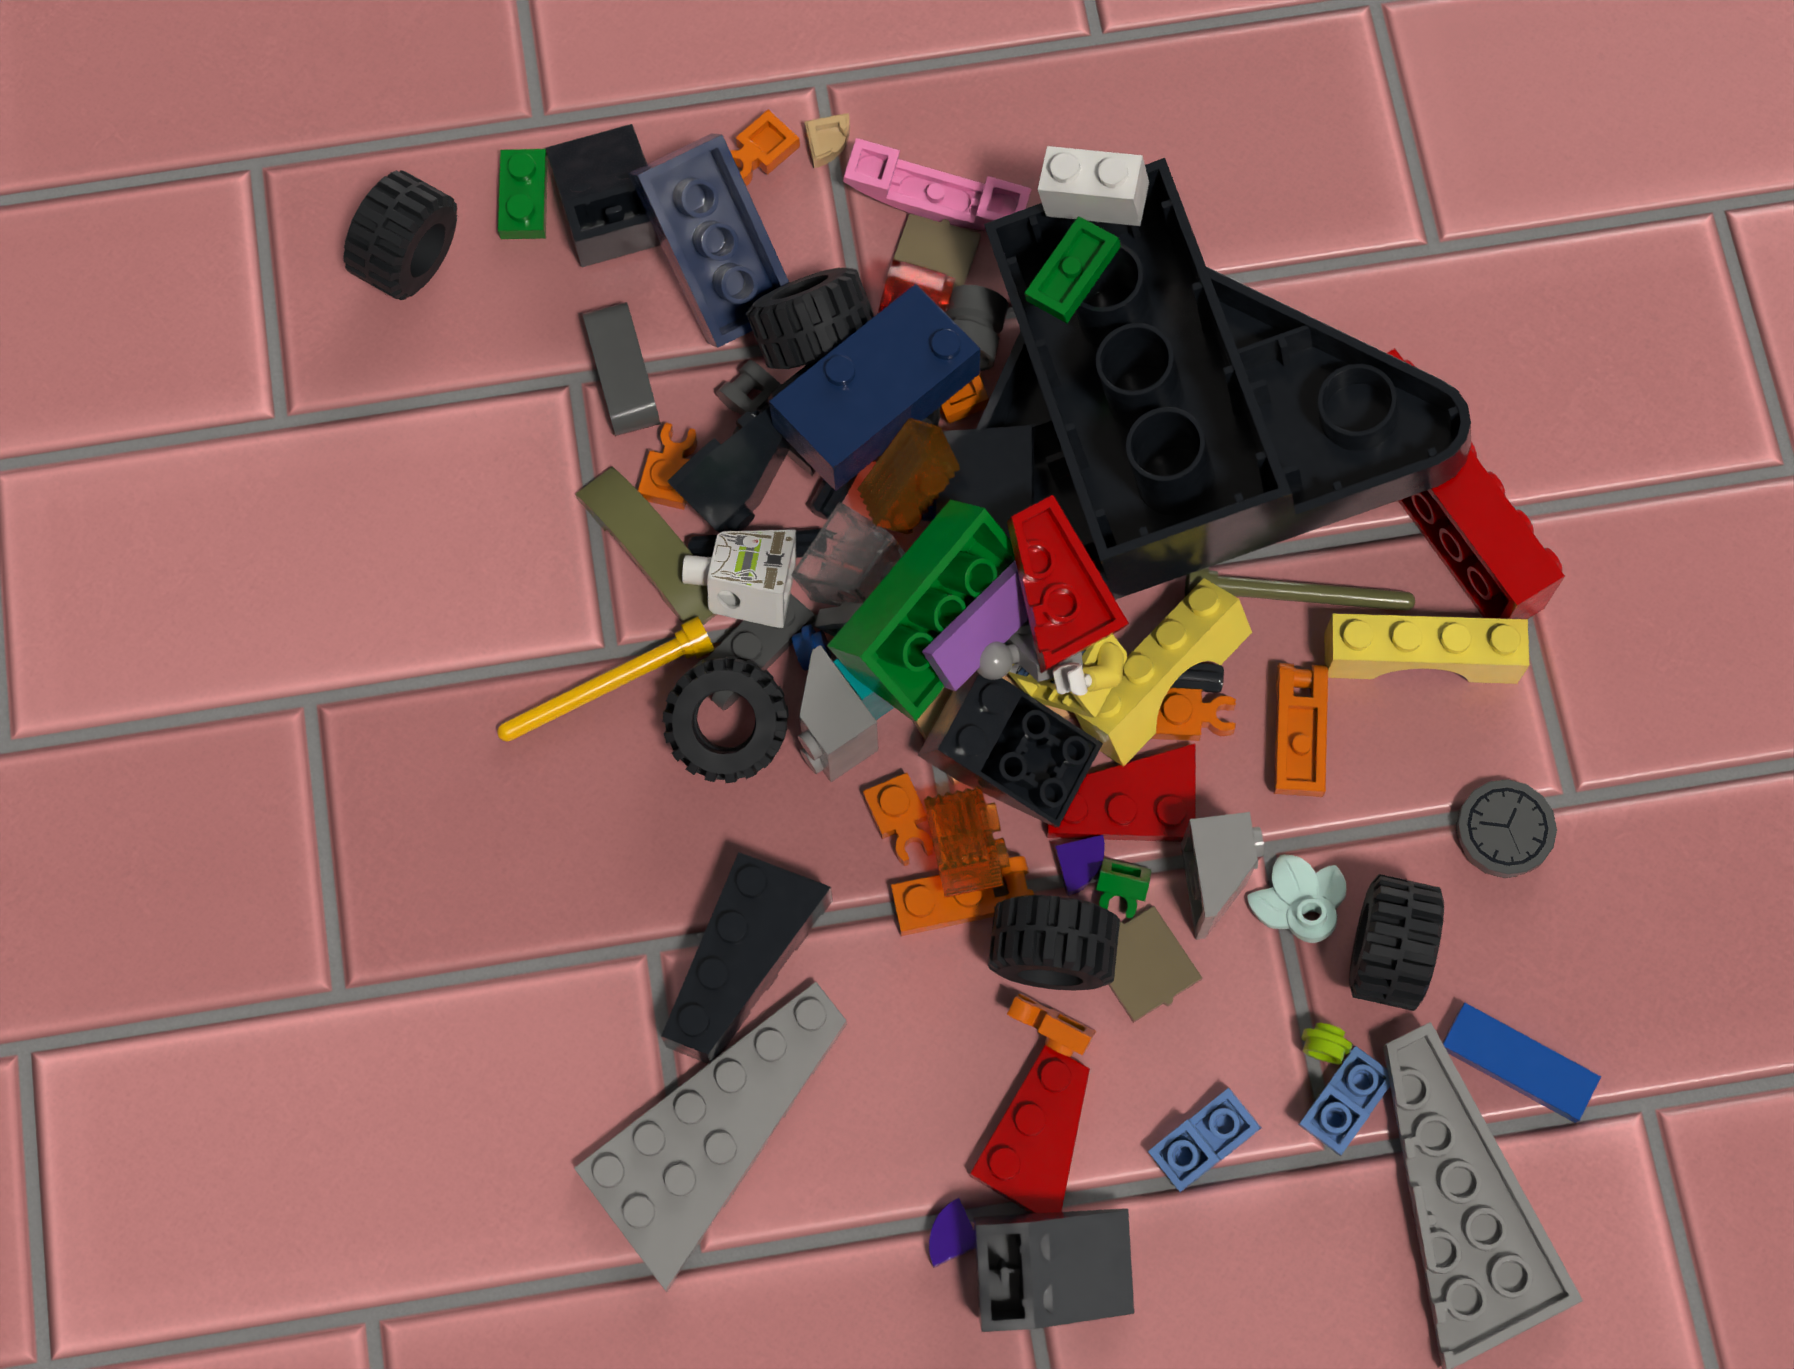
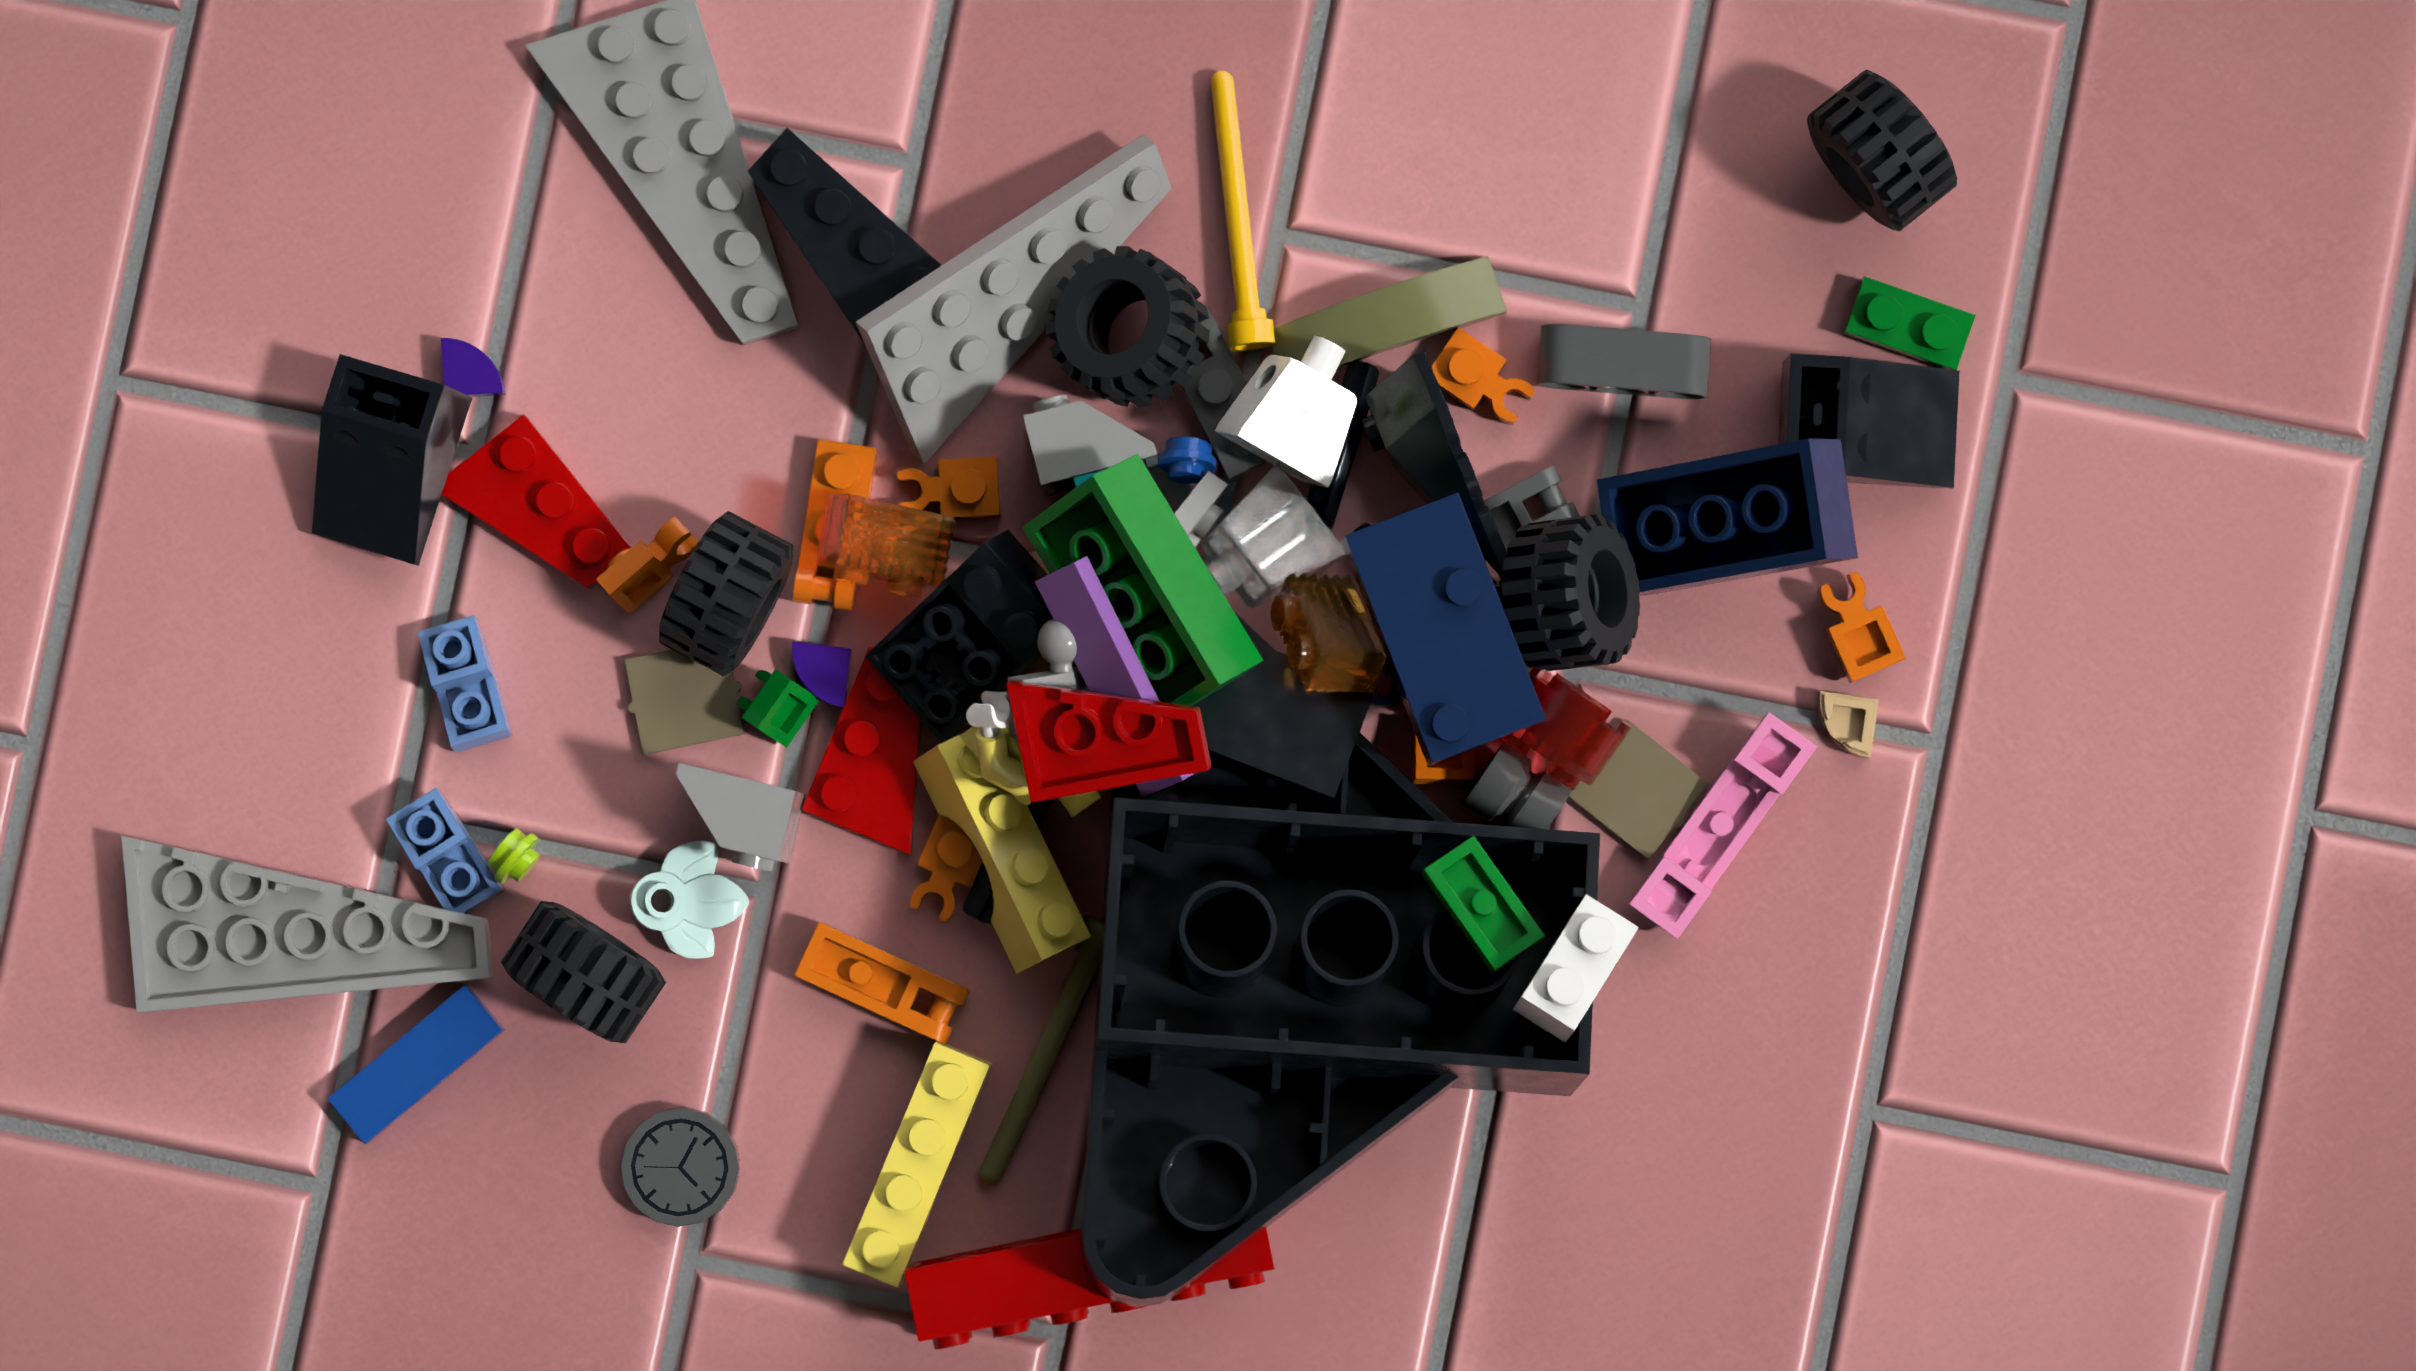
camera: 110 degrees right, 15 degrees up
none -> light grey wing [856,134,1172,464]

